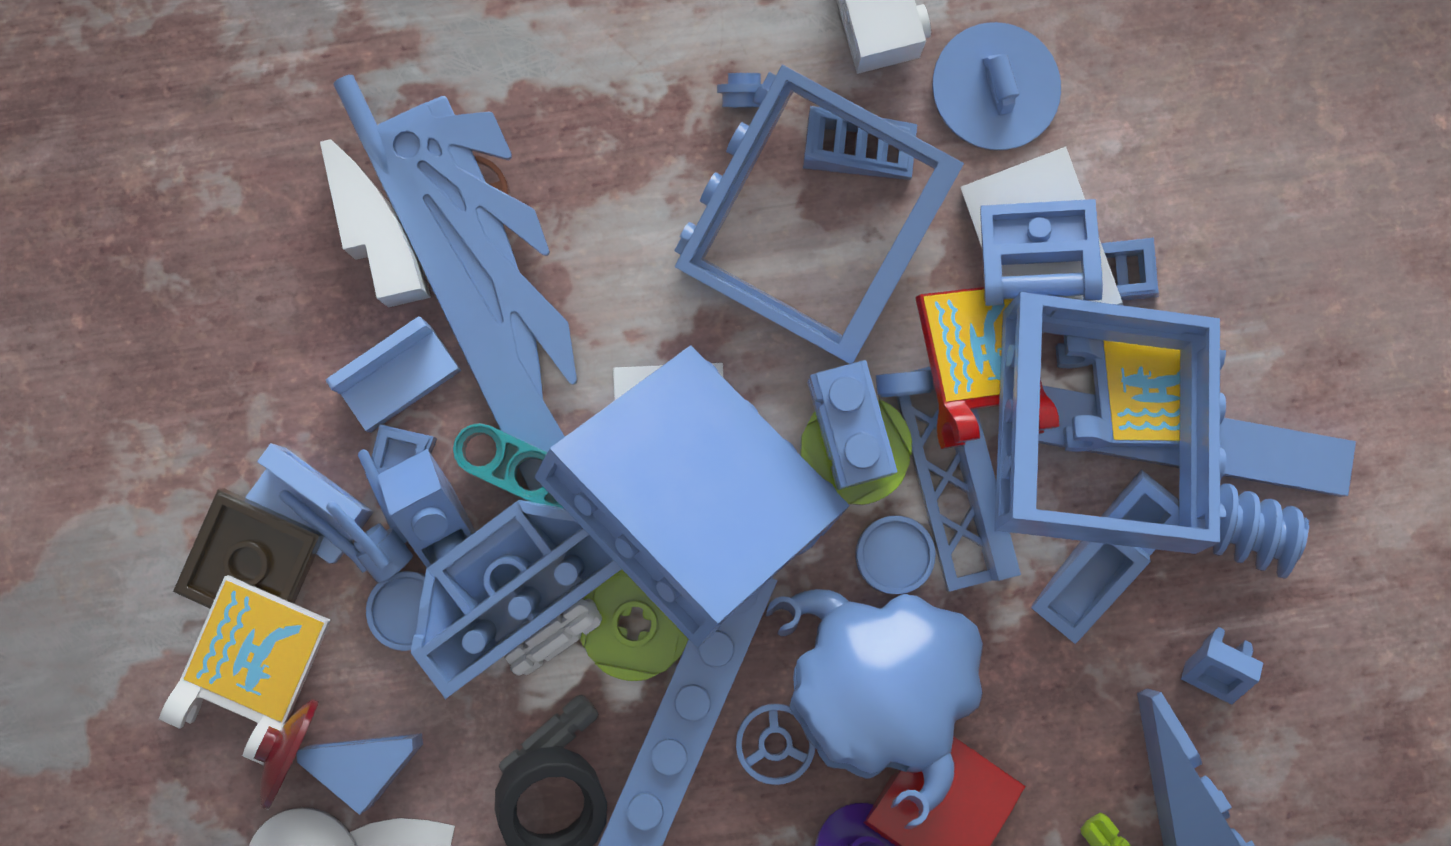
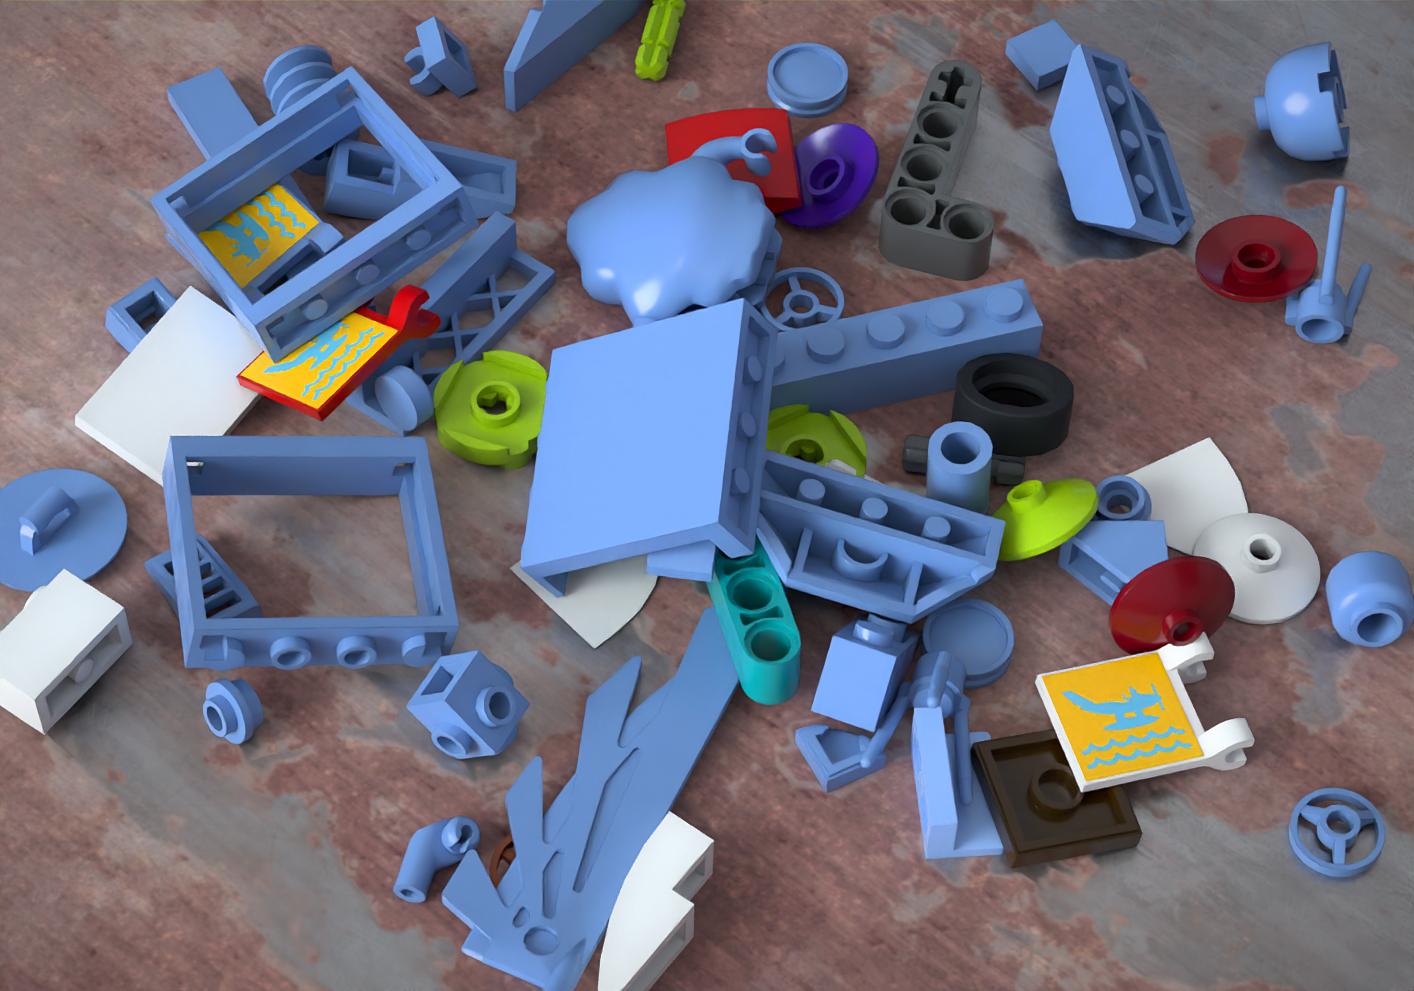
camera: 130 degrees left, 30 degrees down
light blue panel [325,317,461,433] -> none
medium blue brick [807,360,897,490] -> none
medium blue piece [855,516,936,594] -> none
medium blue plate [980,199,1103,306] -> none
none -> medium blue arm [393,816,481,903]
none -> medium blue brick [406,650,530,759]
none -> medium blue piece [926,421,993,515]
none -> lime dish [990,478,1099,561]
none -> medium blue plate [1090,475,1152,521]
none -> medium blue piece [1288,788,1386,877]

